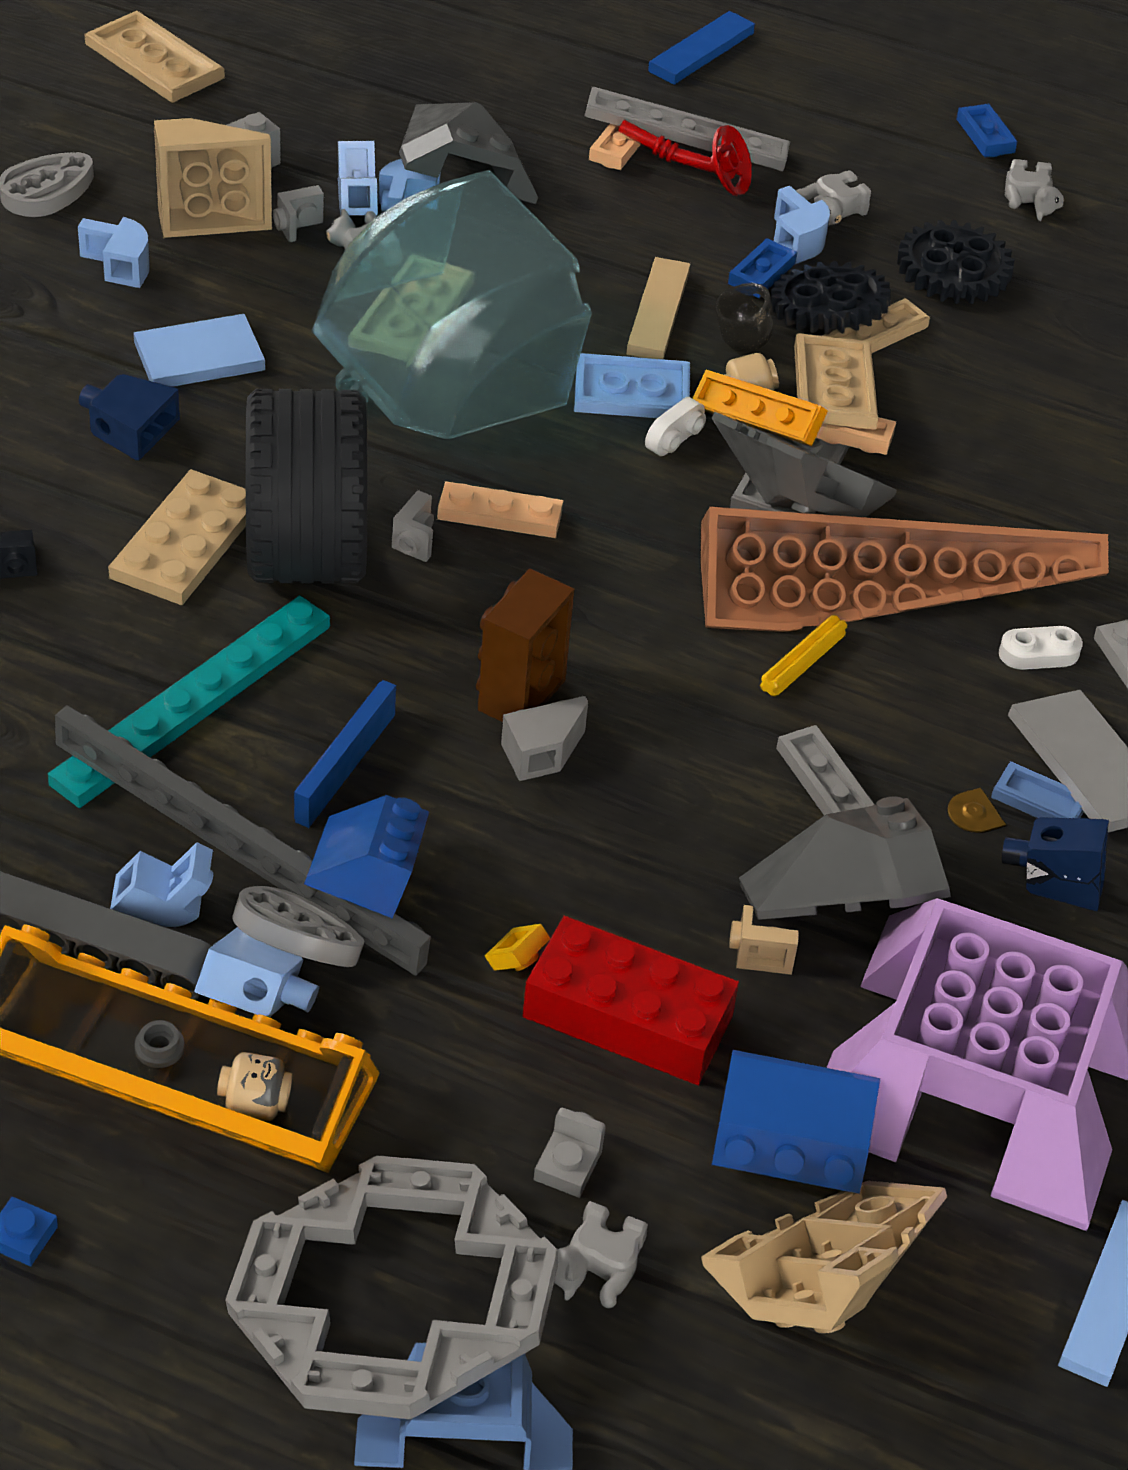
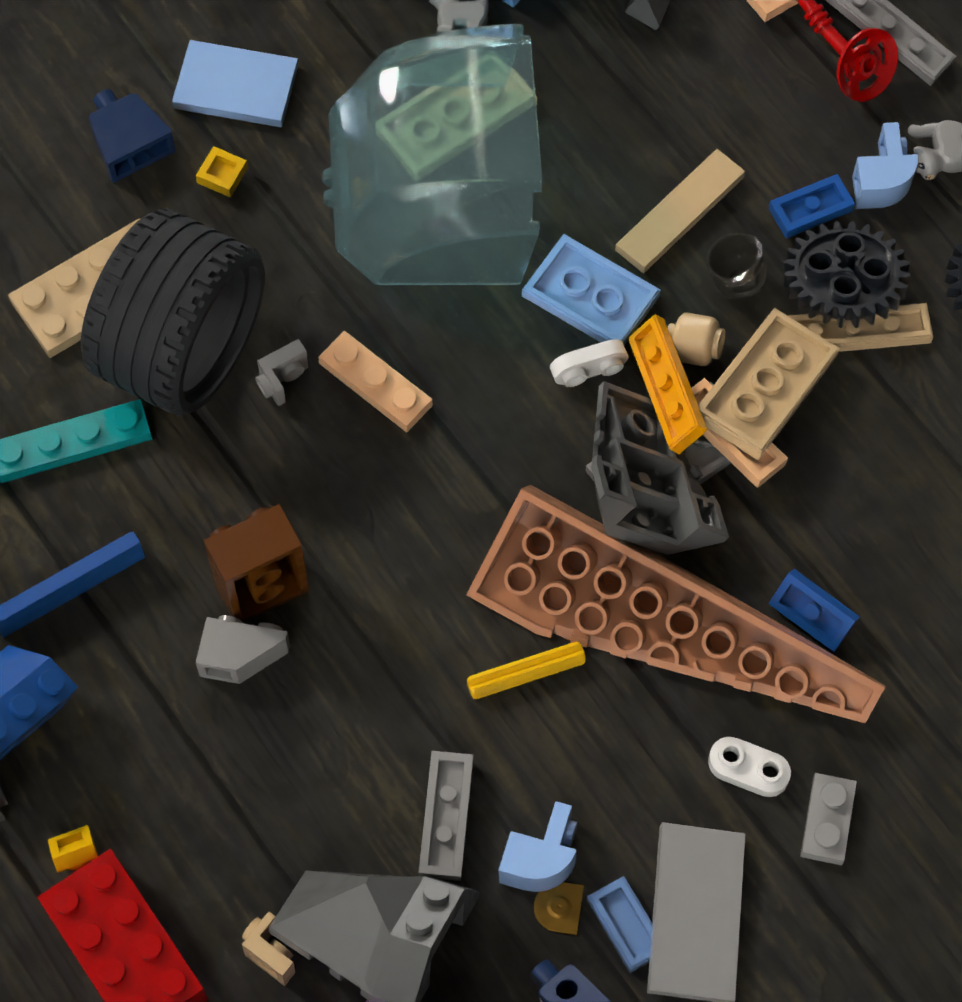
camera: 35 degrees right, 20 degrees up
none -> yellow plate [196,146,248,197]
none -> light blue brick [498,801,577,892]
none -> blue plate [768,569,860,652]

